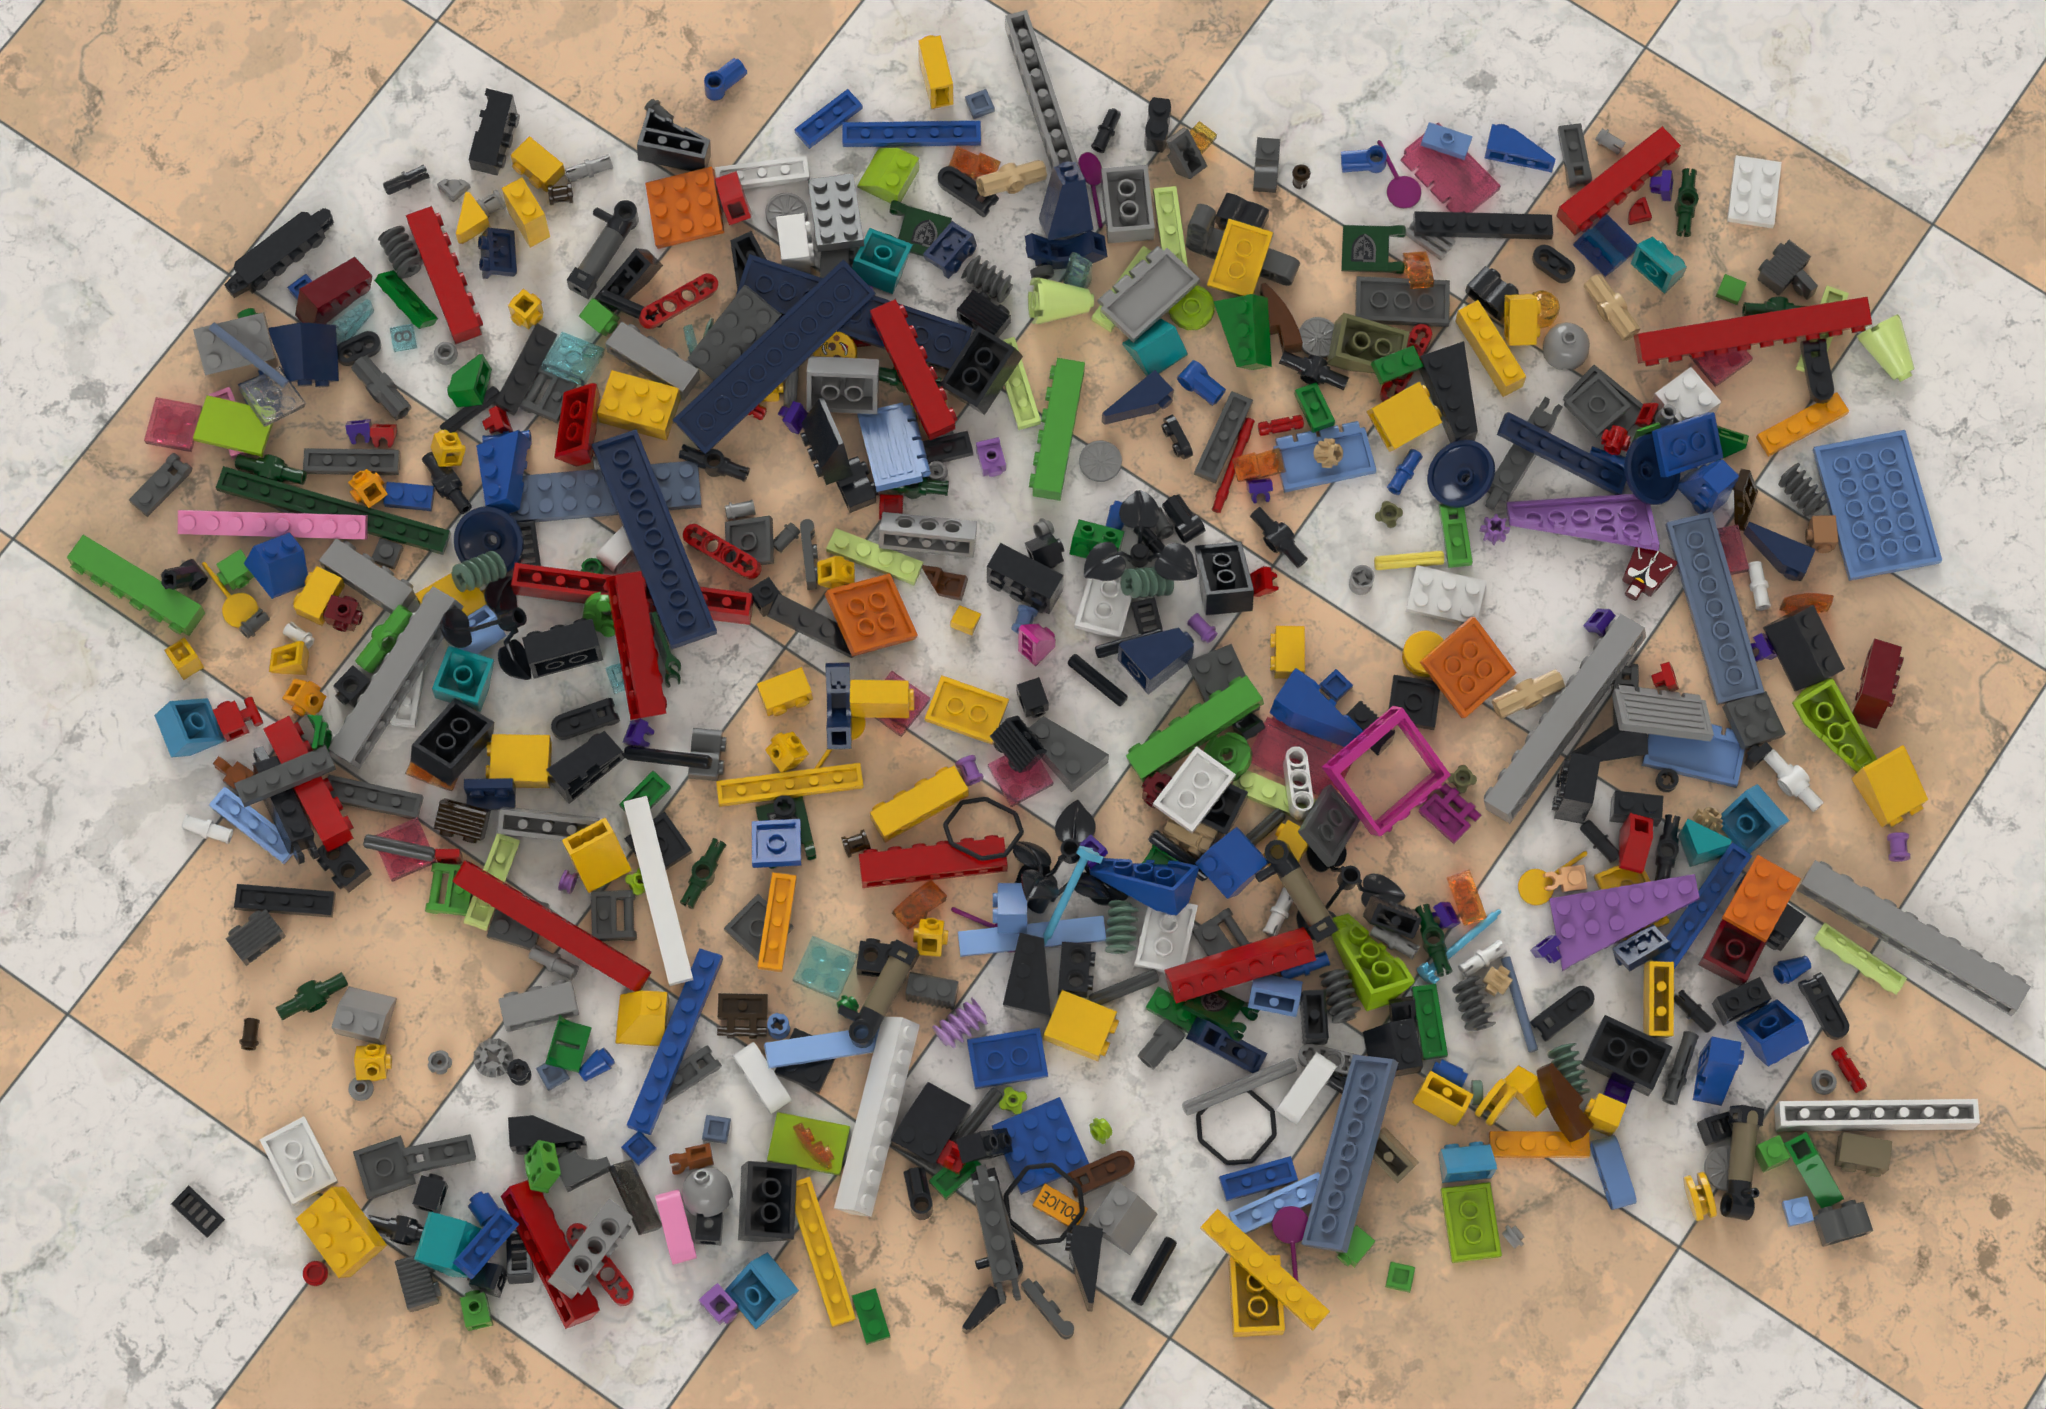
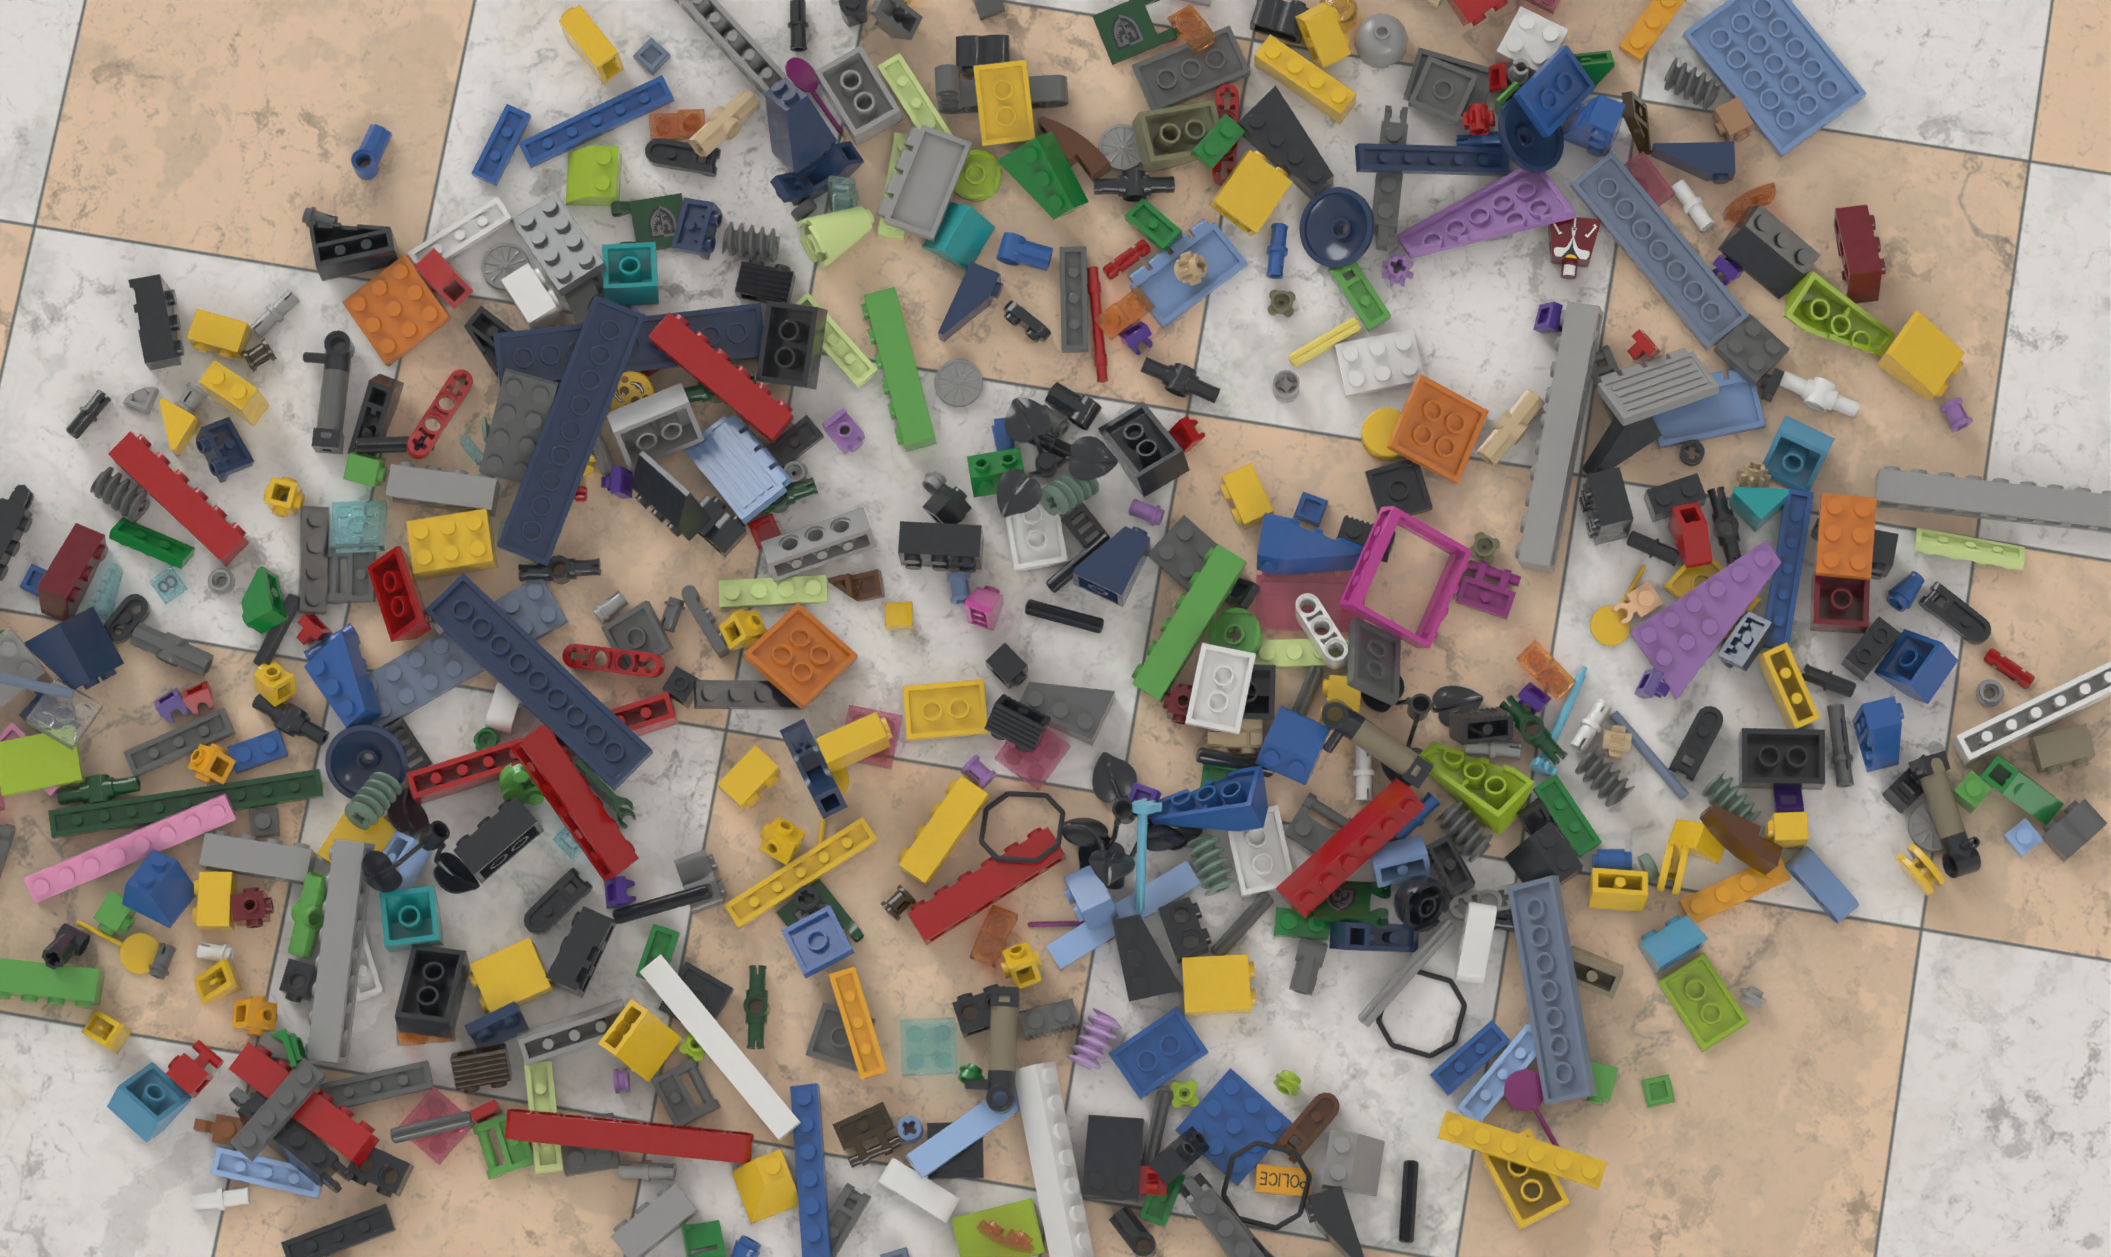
camera: 15 degrees left, 5 degrees up
none -> black cylinder [1393,875,1450,932]

